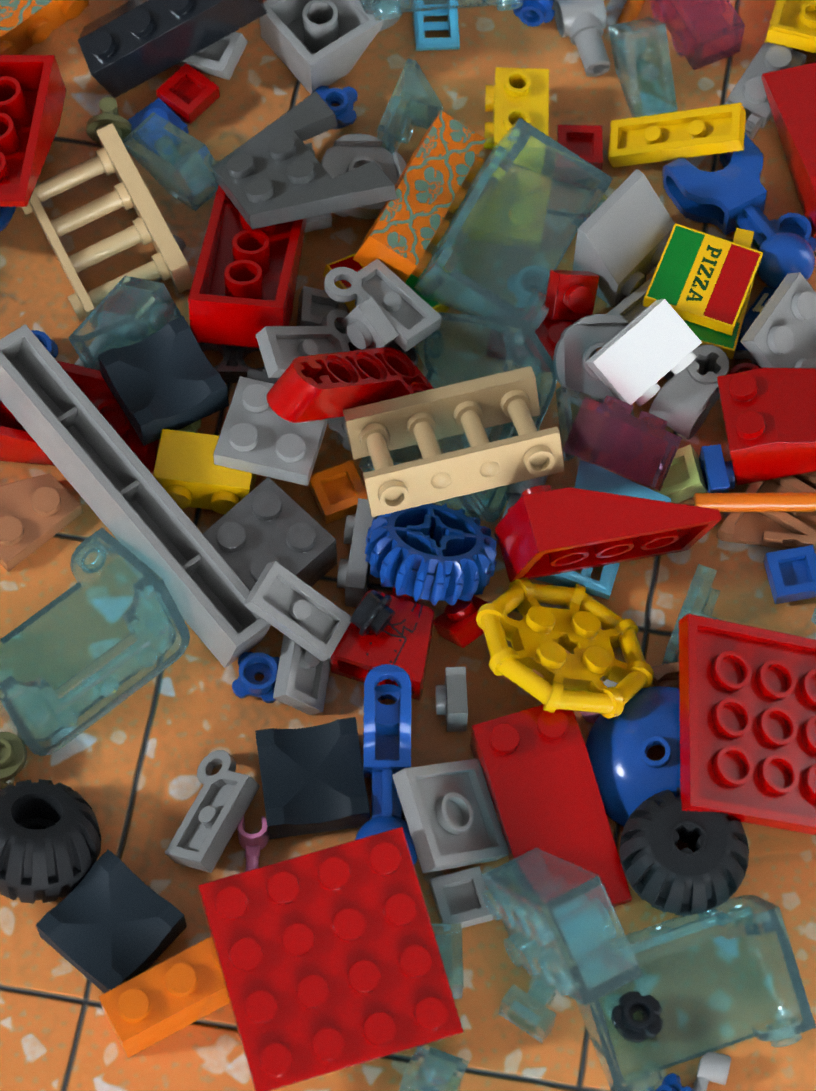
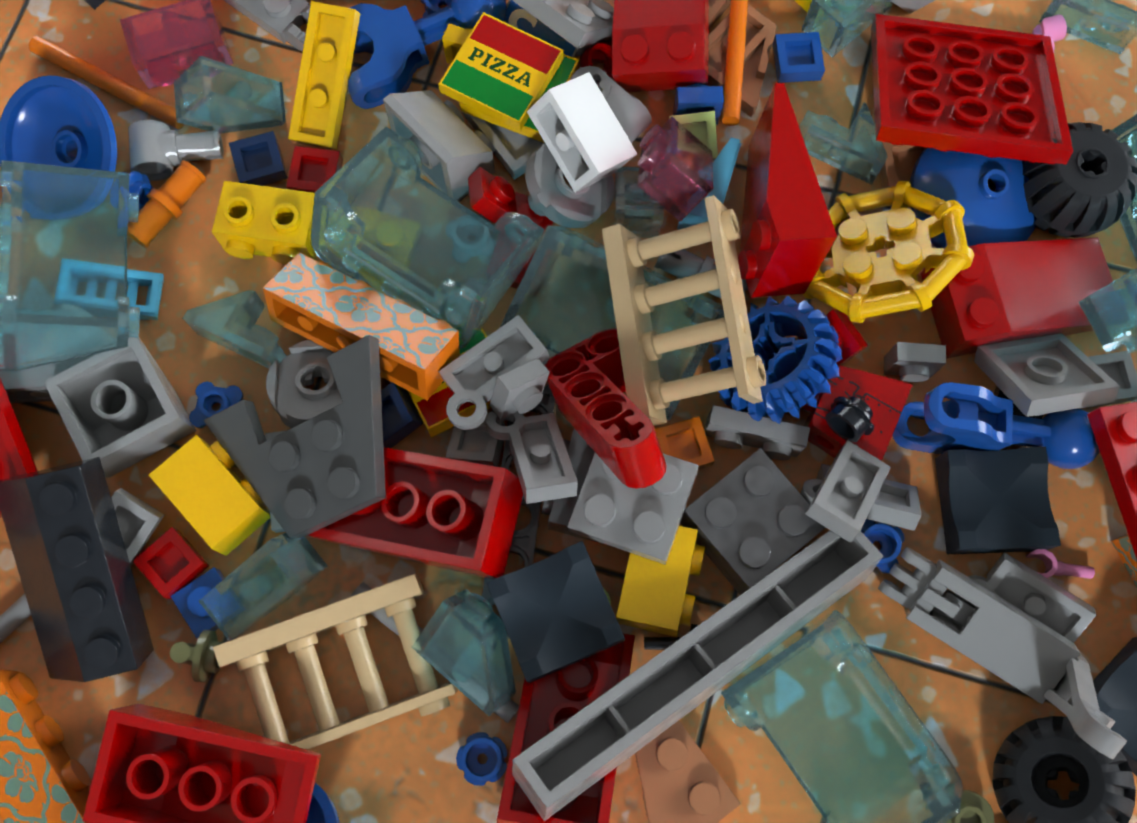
camera: 85 degrees left, 10 degrees up
none -> orange pin [122,160,207,249]
none -> yellow brick [149,435,270,556]
none -> dark blue plate [229,131,288,186]
none -> dark blue plate [381,382,423,448]
none -> light grey hinge [878,547,1127,759]

